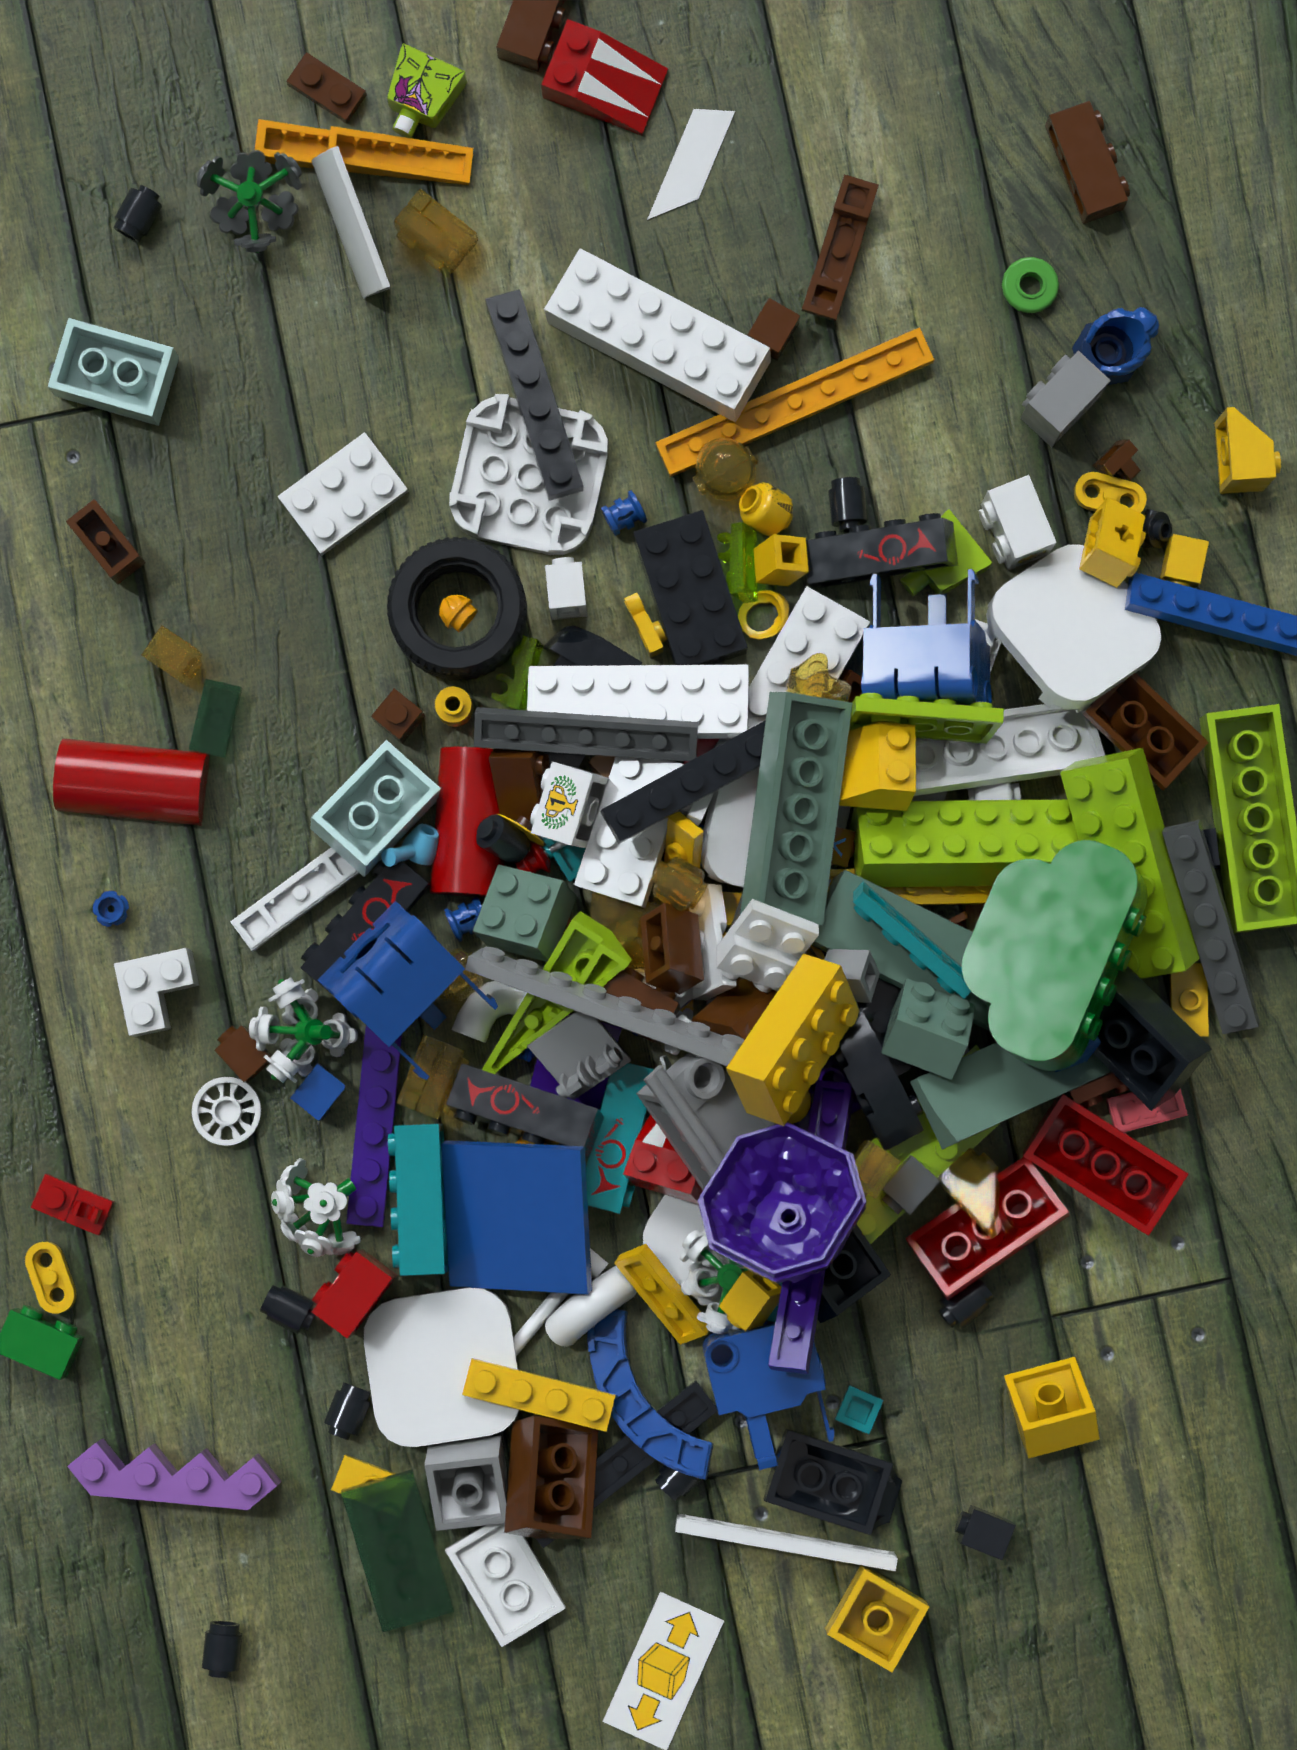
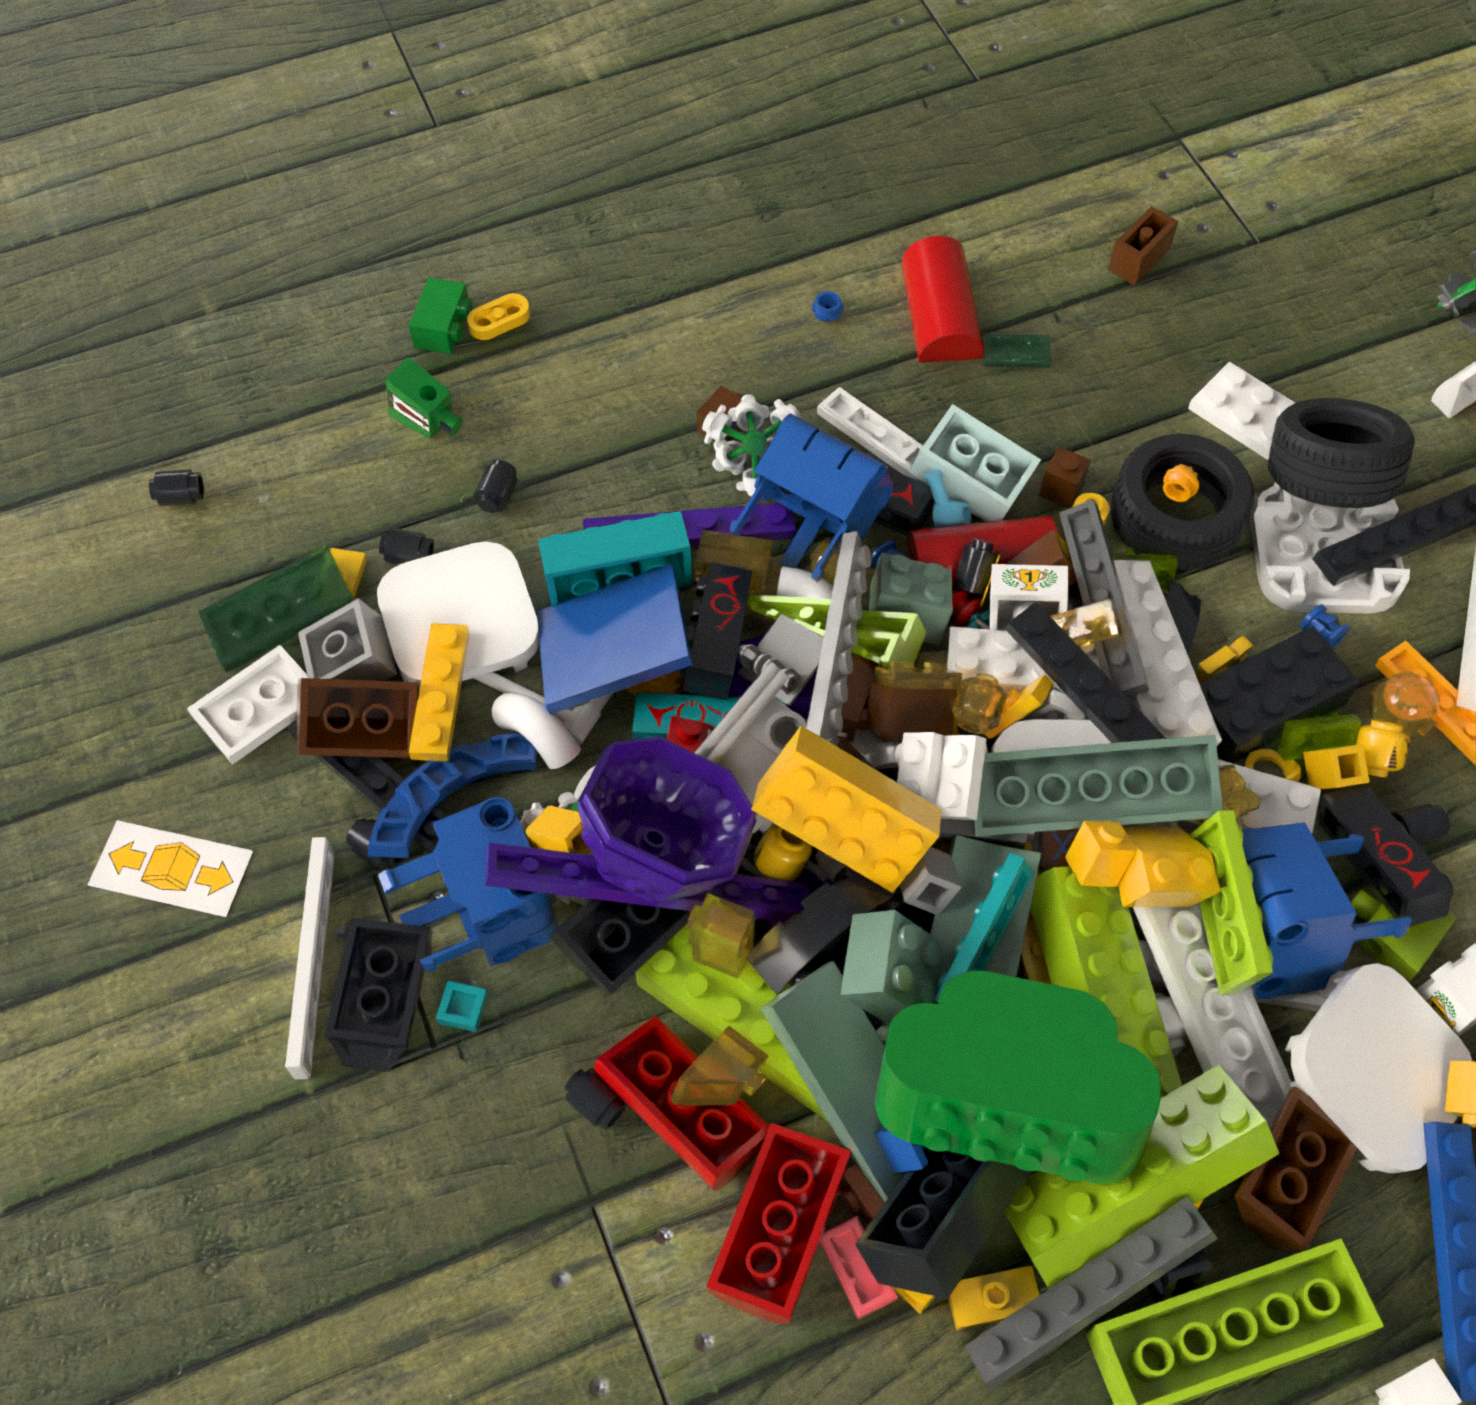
camera: 80 degrees right, 25 degrees down
red plate [31,1173,115,1236] -> none
light aqua brick [48,318,179,426] -> none
medium lavender brick [67,1439,282,1510] -> none
black brick [113,185,162,242] -> none
white brick [114,948,199,1037] -> none
clear yellow brick [141,625,203,684] -> none
white wheel [192,1077,261,1146] -> none
white plant [271,1158,361,1257] -> none
blue panel [290,1063,345,1121] -> none
red brick [312,1249,398,1339] -> none
white brick [545,557,587,620] -> none
yellow plate [614,1244,709,1345] -> none
yellow brick [825,1565,929,1673] -> none
dark grey brick [880,1155,940,1214] -> none
black brick [955,1505,1016,1560] -> none
yellow slope [1004,1357,1100,1459] -> none
none -> green torso [386,357,463,438]
none -> clear yellow plate [874,660,962,689]
none -> clear yellow plate [1050,599,1119,647]
none -> yellow brick [1065,821,1137,887]
none -> black tyre [1267,398,1415,508]

